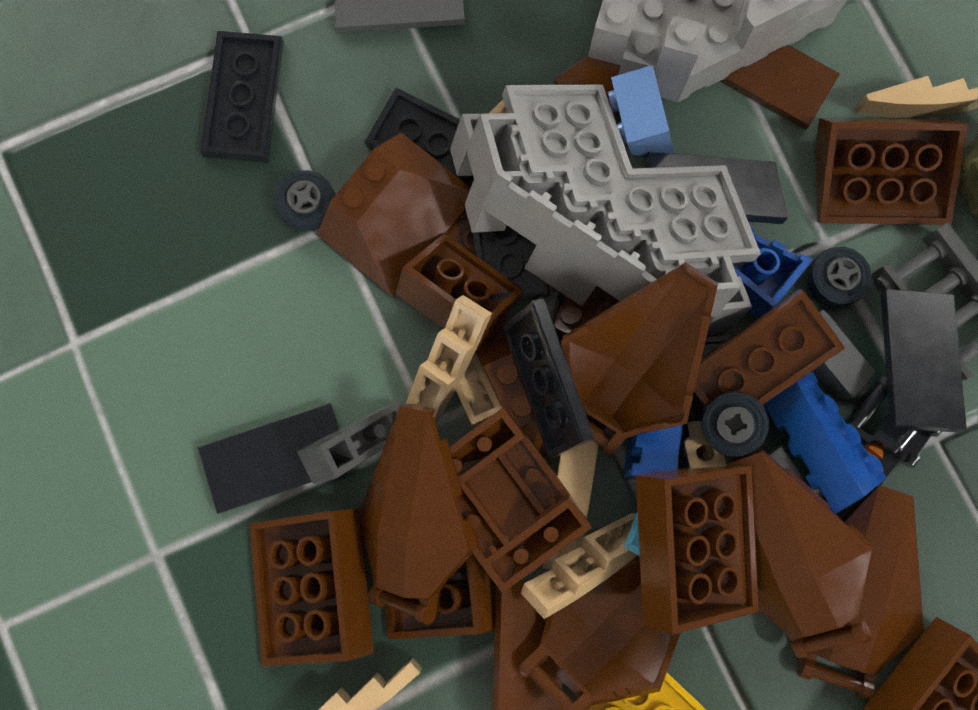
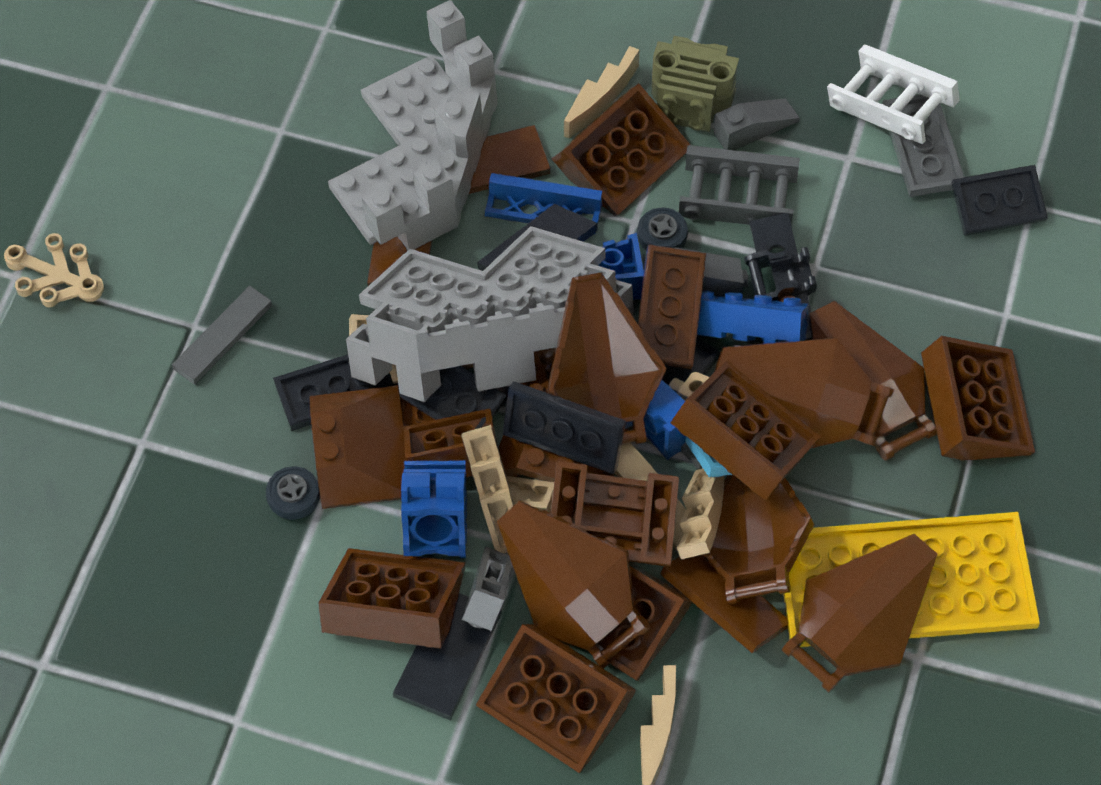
camera: 45 degrees left, 20 degrees down
black tile [201,31,284,163] -> none
medium blue slope [608,65,674,158] -> none
black wheel [702,391,769,456] -> none
black tile [881,289,967,433] -> none
none -> reddish brown slope [318,548,465,648]
none -> blue piece [401,461,467,558]
none -> blue fence [485,173,602,235]

